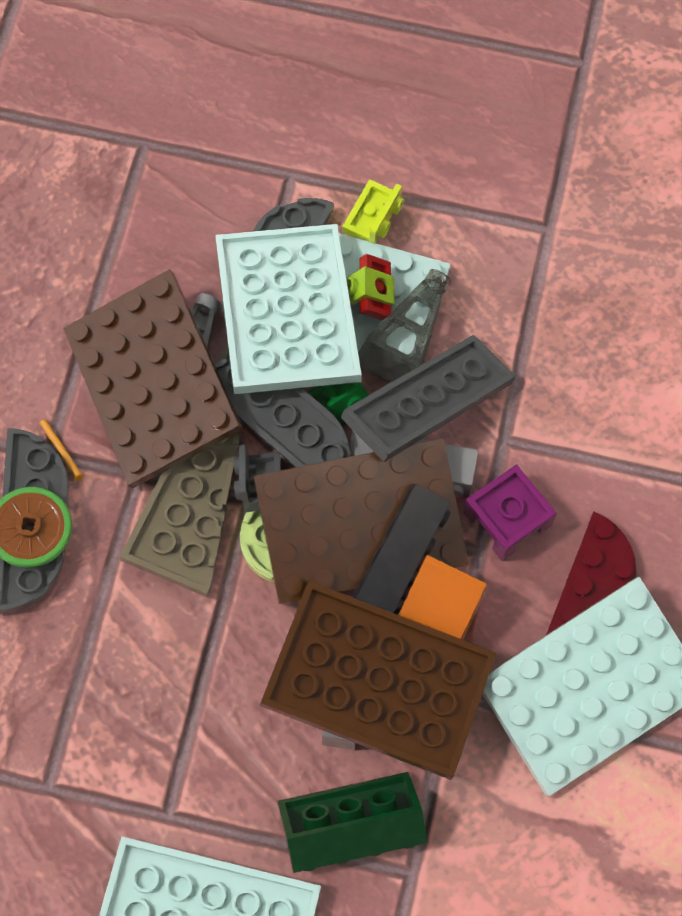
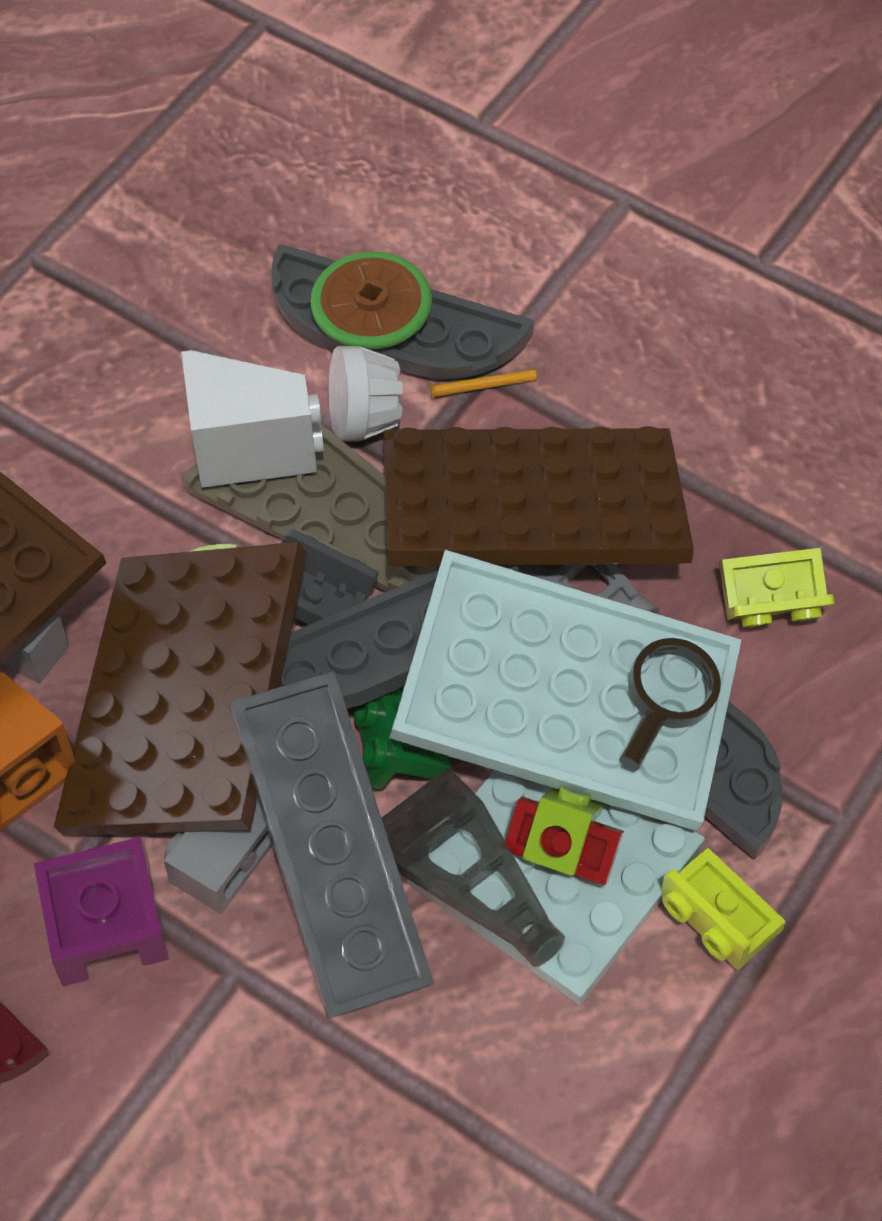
camera: 115 degrees right, 10 degrees down
black brick [352,484,451,615] -> none
none -> white slope [181,350,324,488]
none -> white piece [329,346,403,442]
none -> dark brown piece [620,638,721,770]
none -> neon yellow bracket [719,548,835,628]

